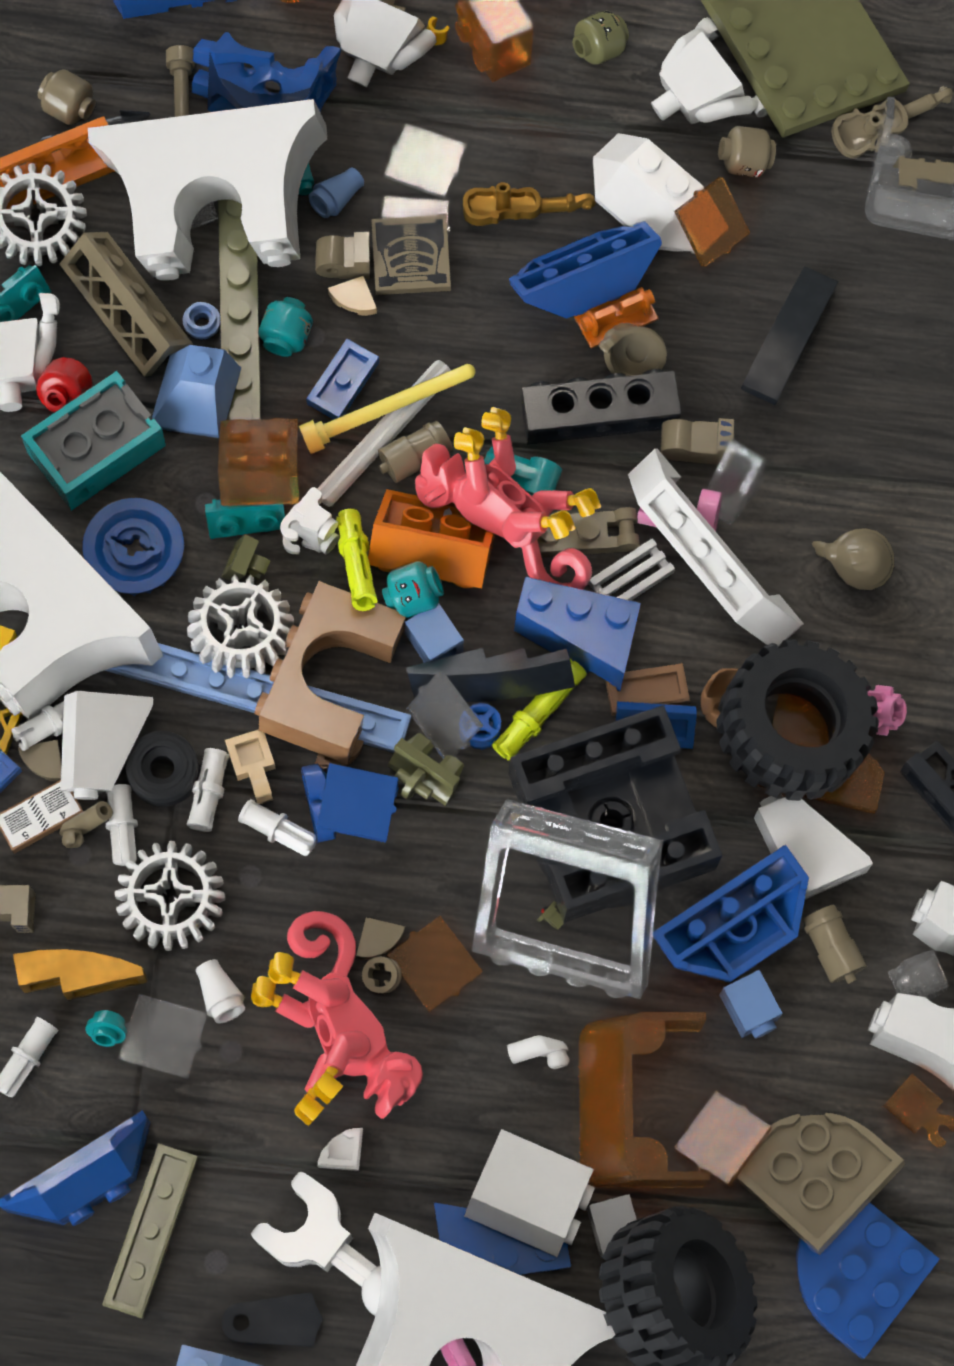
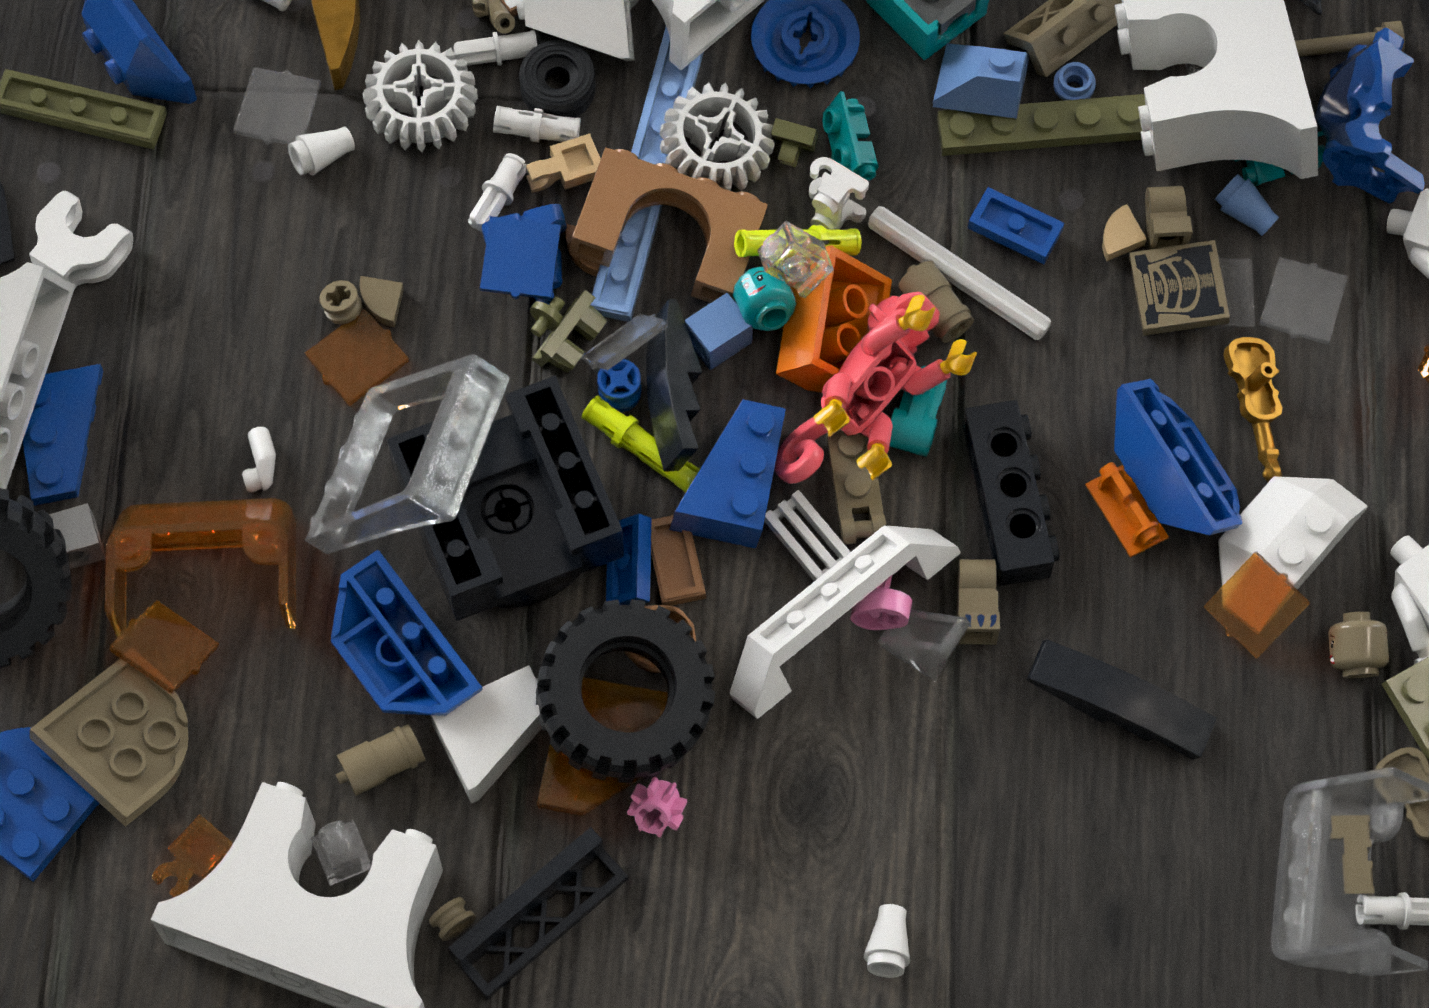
camera: 90 degrees right, 5 degrees down
teal plate [85,1010,127,1047] -> none
clear orange brick [218,418,300,506] -> none
coral animal [251,911,423,1126] -> none
teal head [258,297,313,357] -> none
light yellow piece [299,364,475,454] -> none
white tile [317,1128,363,1171] -> none
white brick [465,1129,595,1257] -> none
dark tan hat [599,322,667,376] -> none
medium blue brick [719,970,783,1039] -> none
dark tan hat [812,528,894,590] -> none
none -> clear brick [757,221,834,298]

